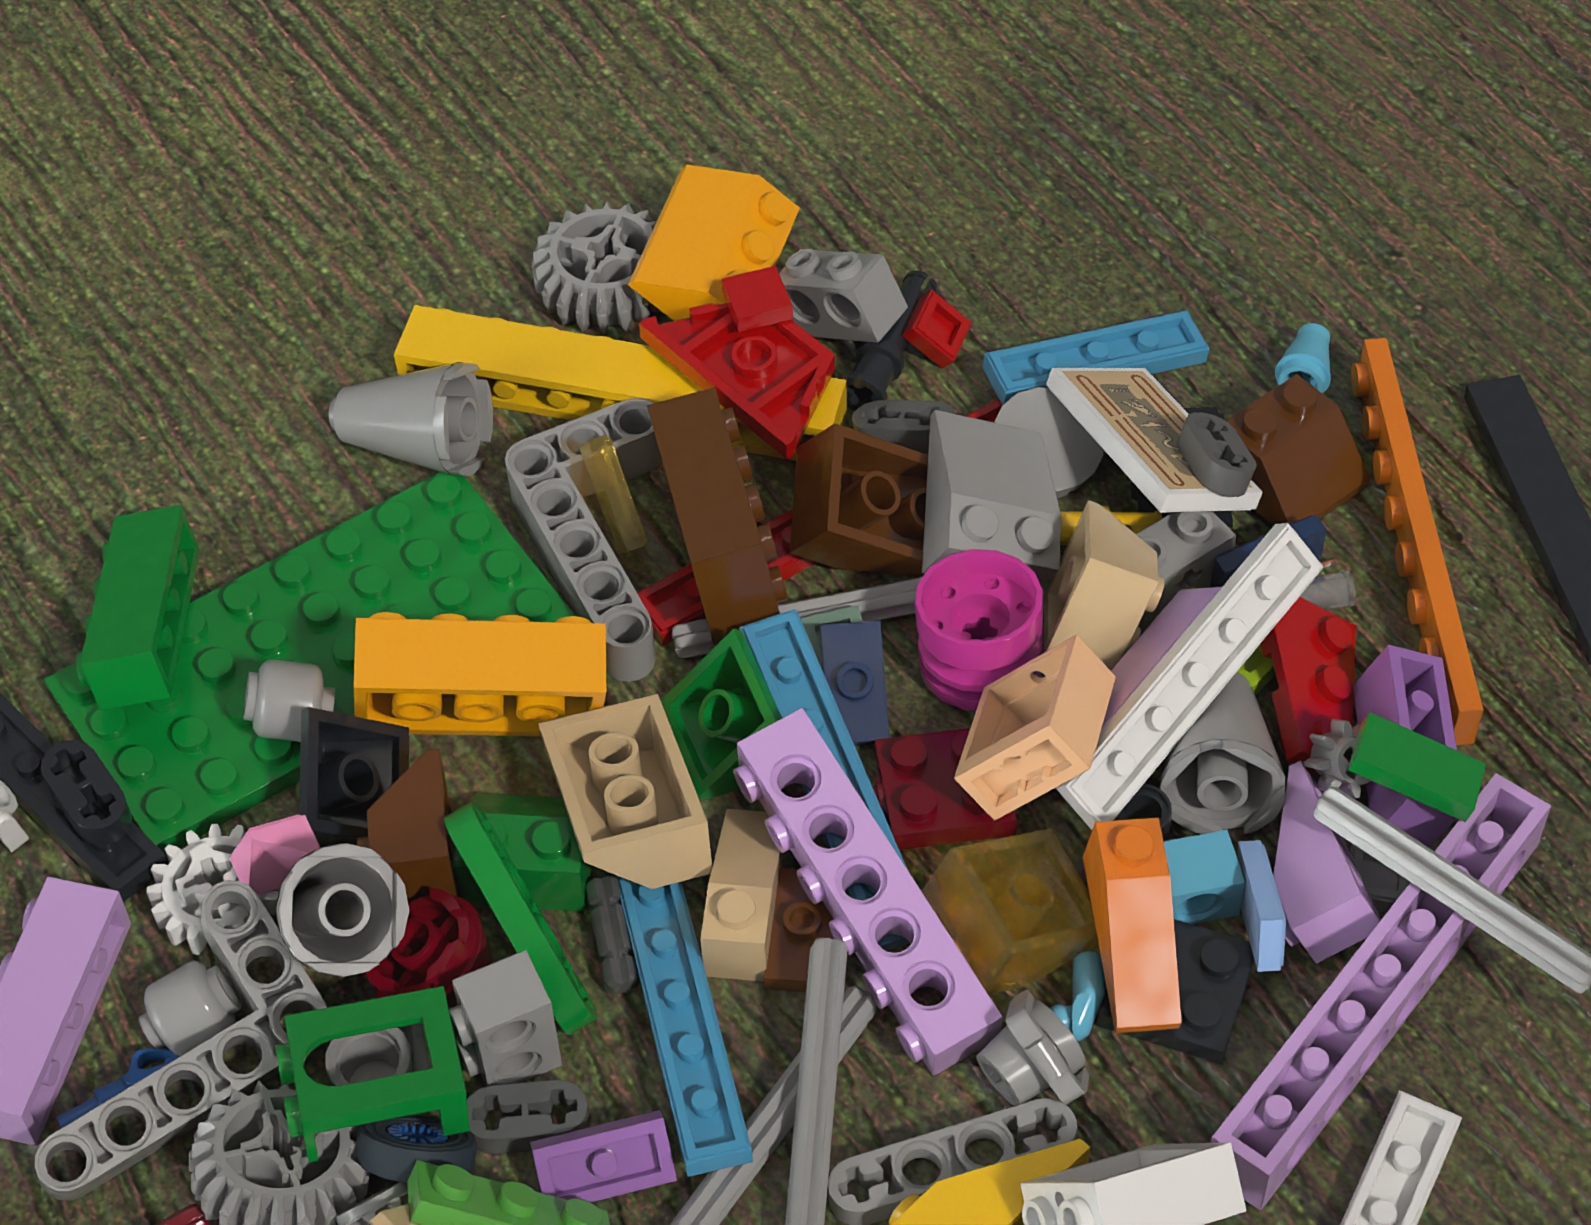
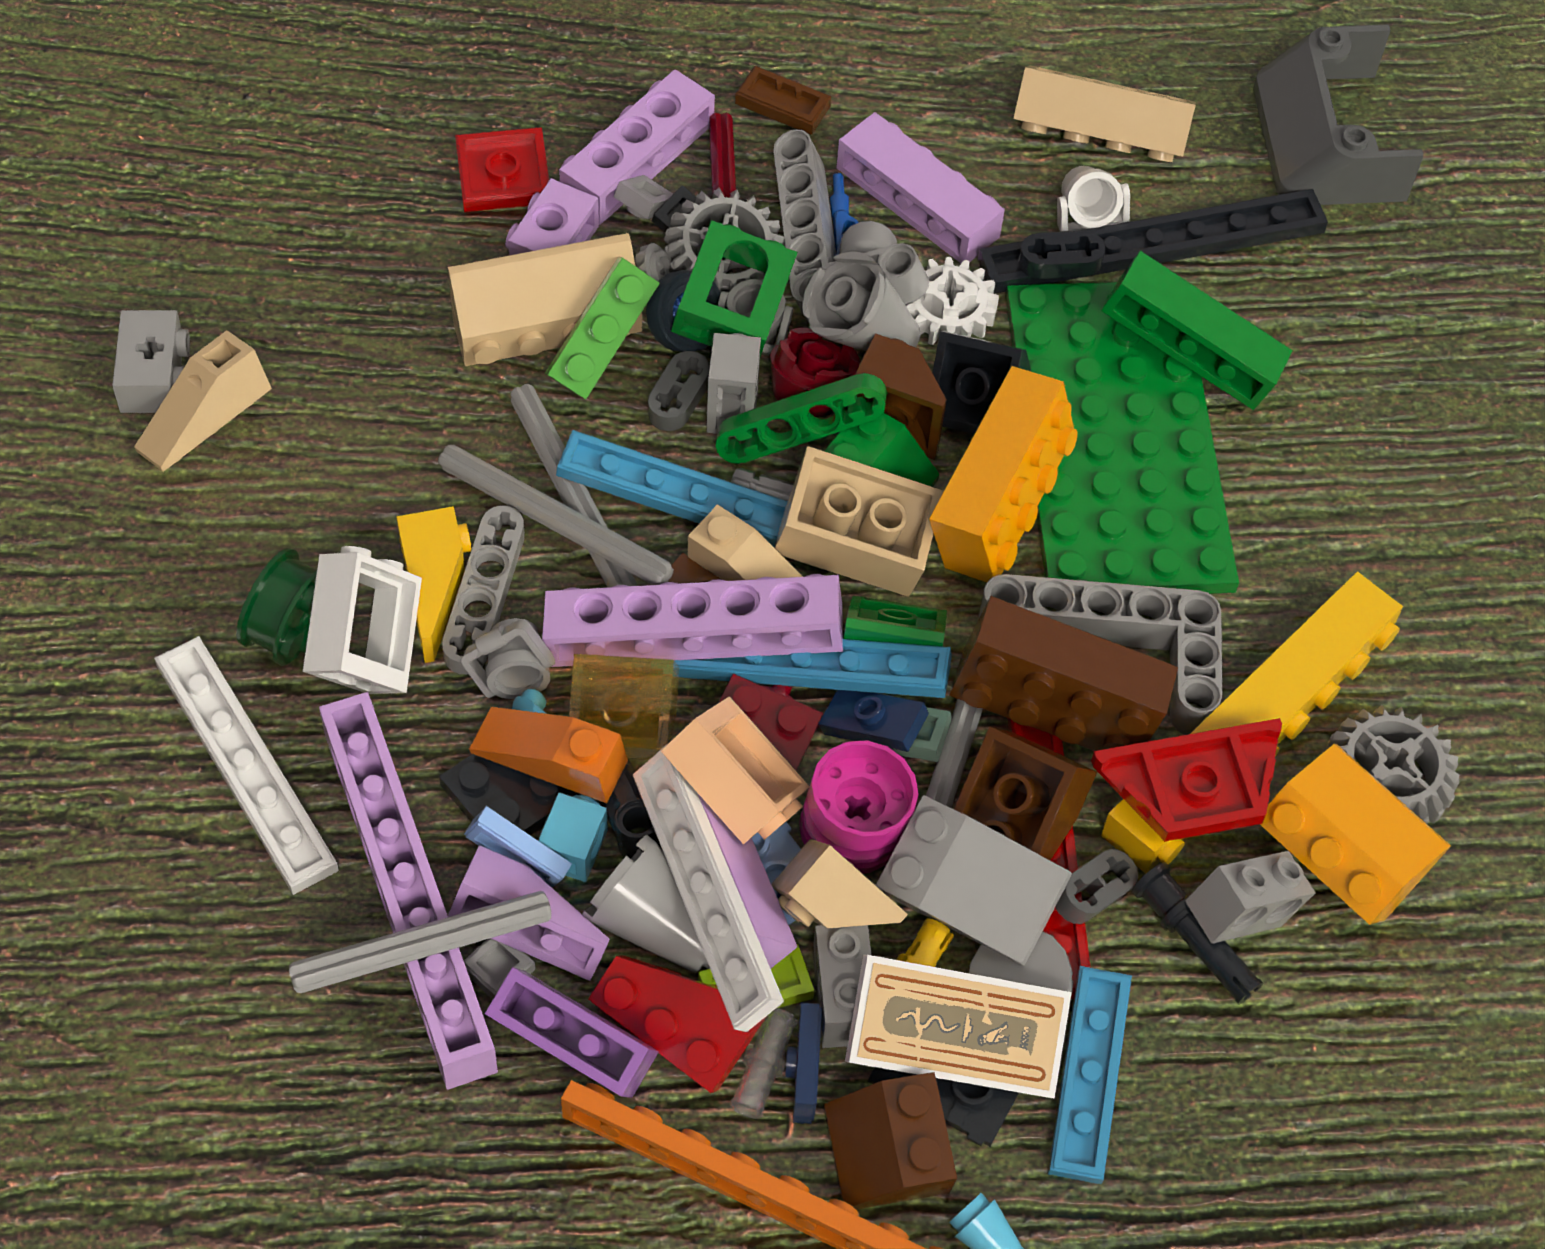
camera: 115 degrees right, 5 degrees up
bright pink slope [229,814,320,896] -> none
light grey head [243,660,335,742] -> none
light grey cone [329,362,493,476] -> none
medium lavender plate [530,1110,677,1202] -> none
clear yellow tile [579,434,648,555] -> none
red tile [722,265,793,332] -> none
red tile [901,289,972,369] -> none
dark grey beam [1177,412,1257,497] -> none
light grey gear [1304,719,1374,798] -> none
green tile [1348,712,1486,822] -> none

